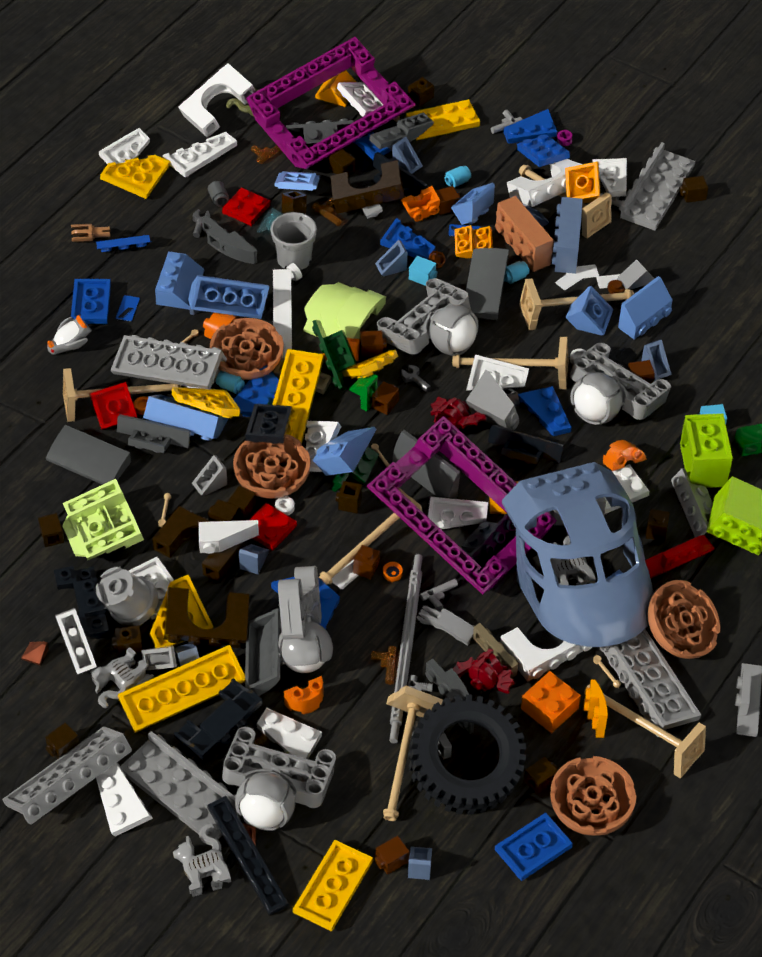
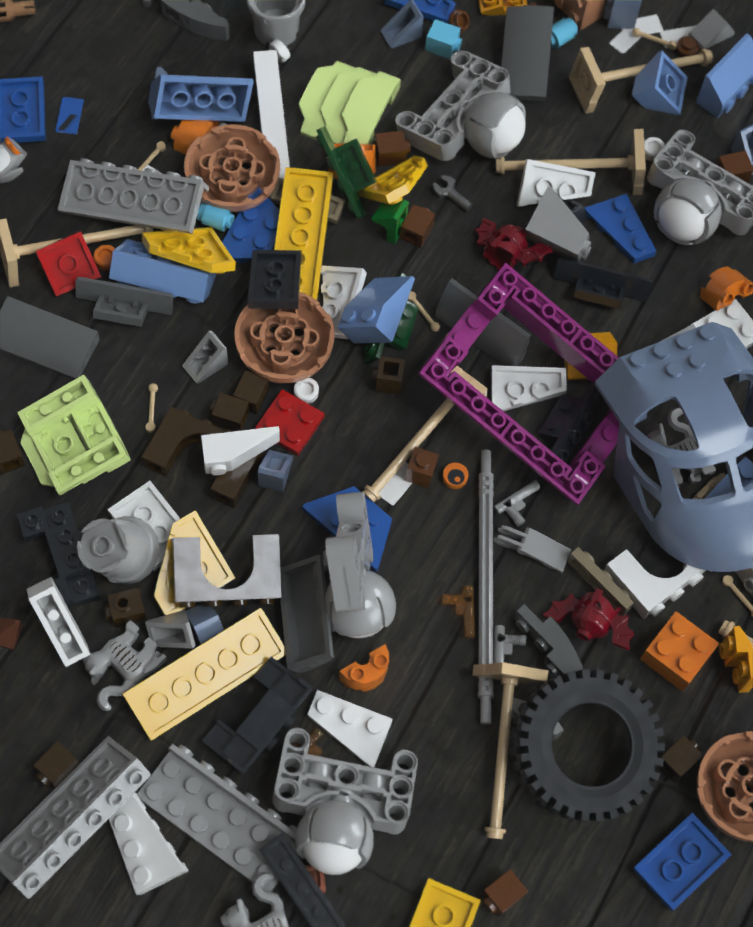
camera: 10 degrees left, 15 degrees up
blue plate [96,235,150,252] -> none
medium blue slope [155,251,204,310] -> none
sand blue slope [408,847,432,880] -> none
none -> tan hinge [632,28,677,50]

